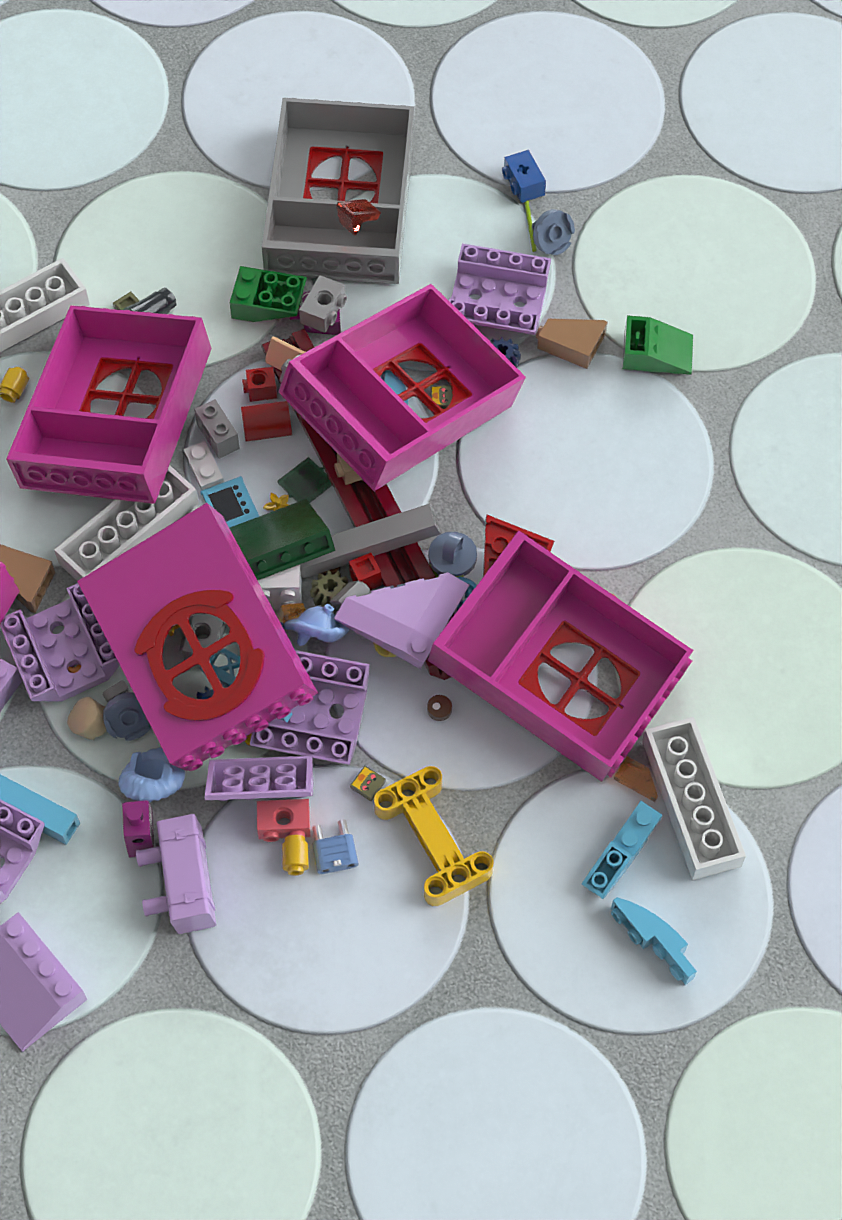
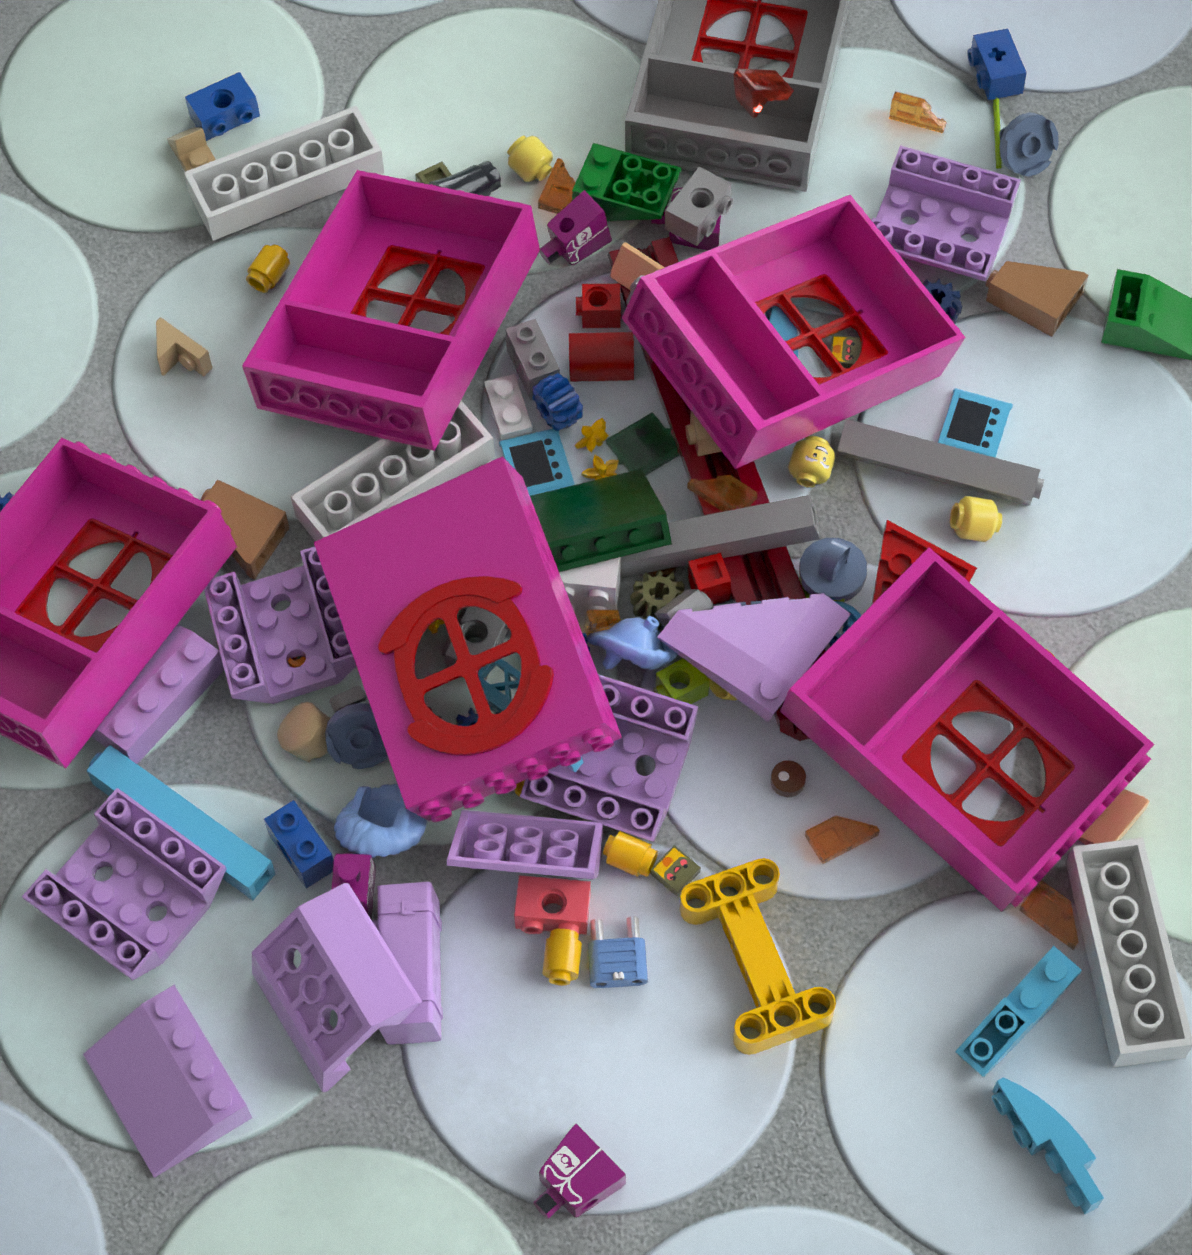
camera: 10 degrees right, 0 degrees up
none -> lavender slope [252,883,422,1092]
none -> blue brick [264,800,334,889]
none -> light yellow head [507,135,553,182]
none -> blue gear [533,373,583,431]
none -> magenta torso [533,1123,626,1219]
none -> clear orange tile [538,158,575,214]
none -> magenta torso [539,190,612,265]
none -> yellow plant [574,418,609,453]
none -> yellow brick [603,831,658,877]
none -> lime brick [653,658,709,704]
none -> clear orange tile [687,475,757,512]
none -> light yellow head [788,436,835,488]
none -> clear orange tile [805,815,880,864]
none -> light grey brick [837,419,1044,505]
none -> clear orange tile [889,91,947,133]
none -> container [938,388,1013,458]
none -> light yellow head [950,496,1002,542]
none -> light nougat slope [1078,789,1150,845]

